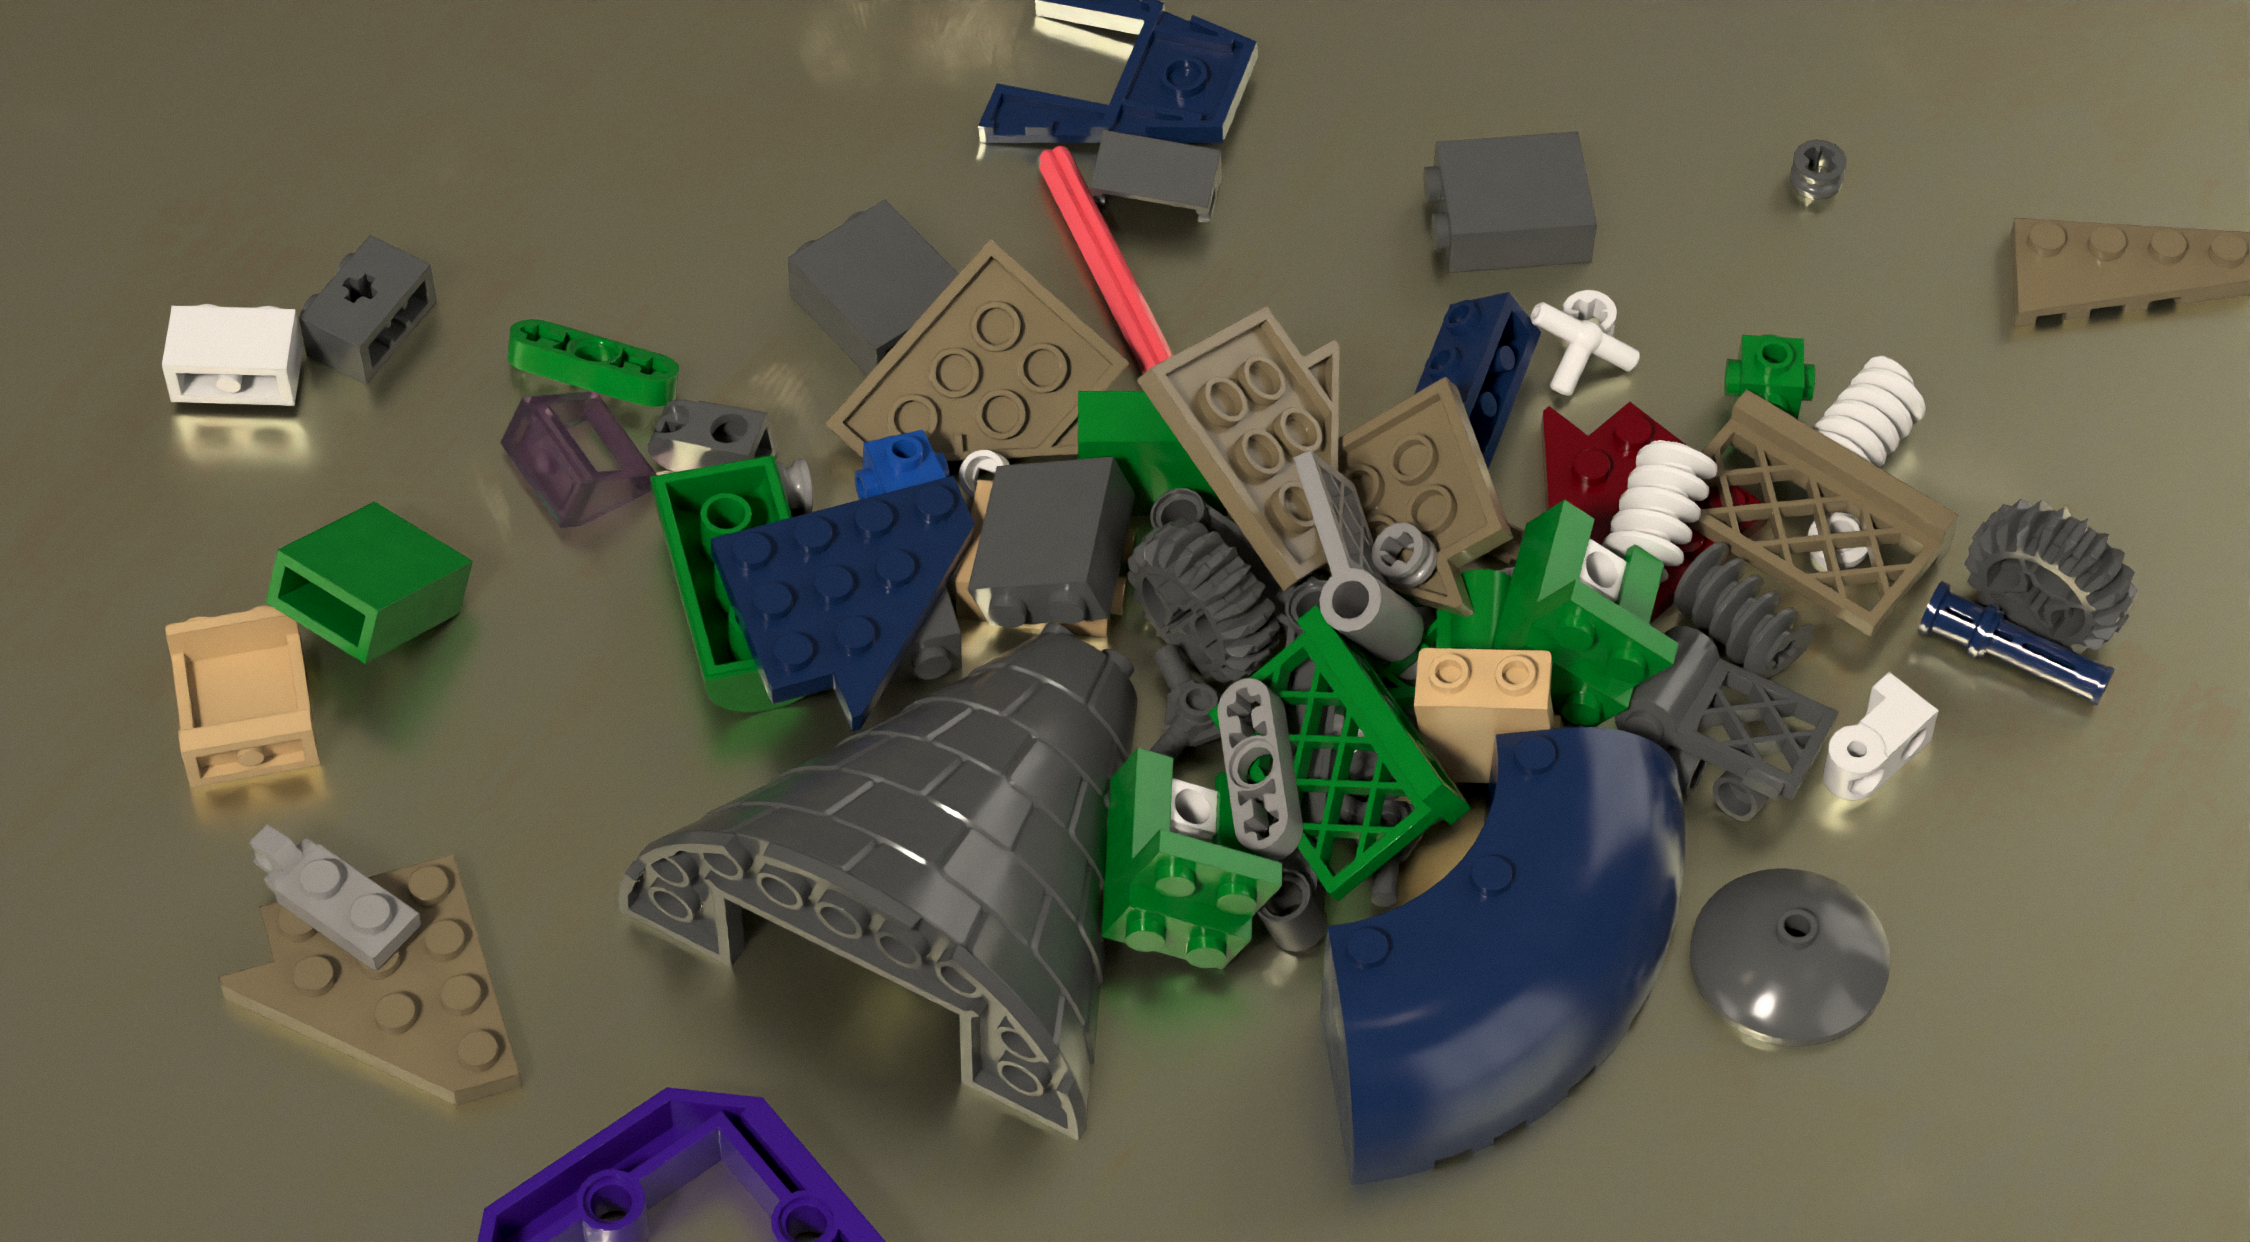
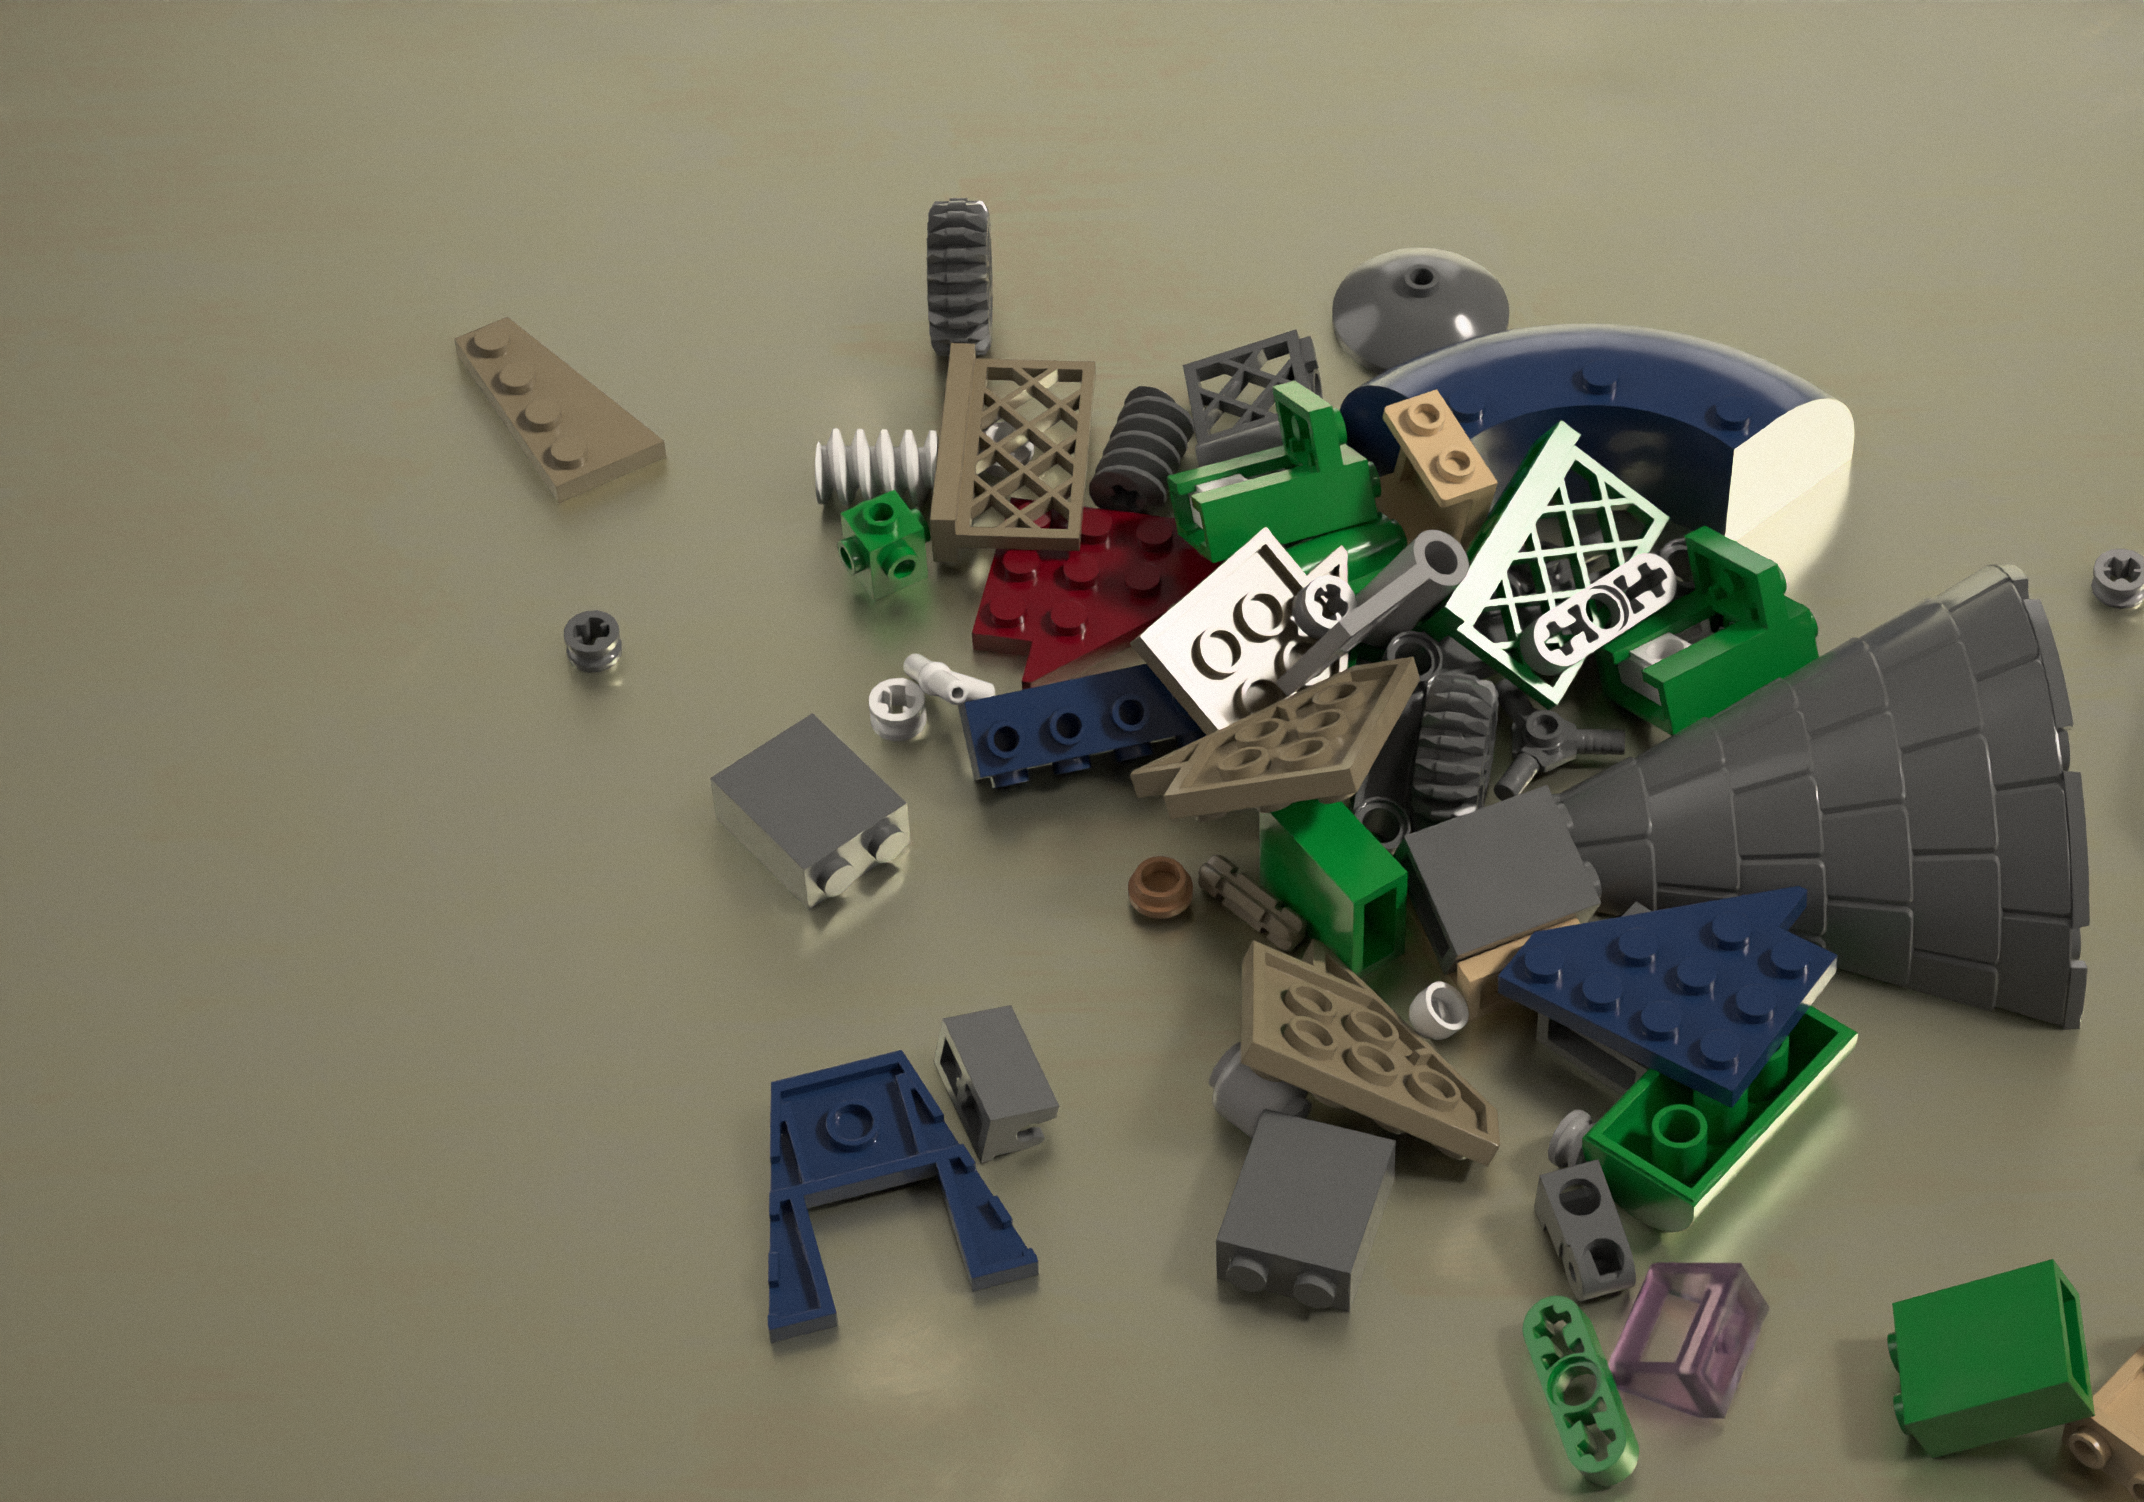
camera: 120 degrees left, 5 degrees down
blue brick [855,430,950,500] -> none
coral axle [1039,145,1173,374] -> none
white piece [1602,440,1718,583] -> none
white leg [1823,672,1939,801] -> none
dark blue pin [1918,581,2115,705] -> none

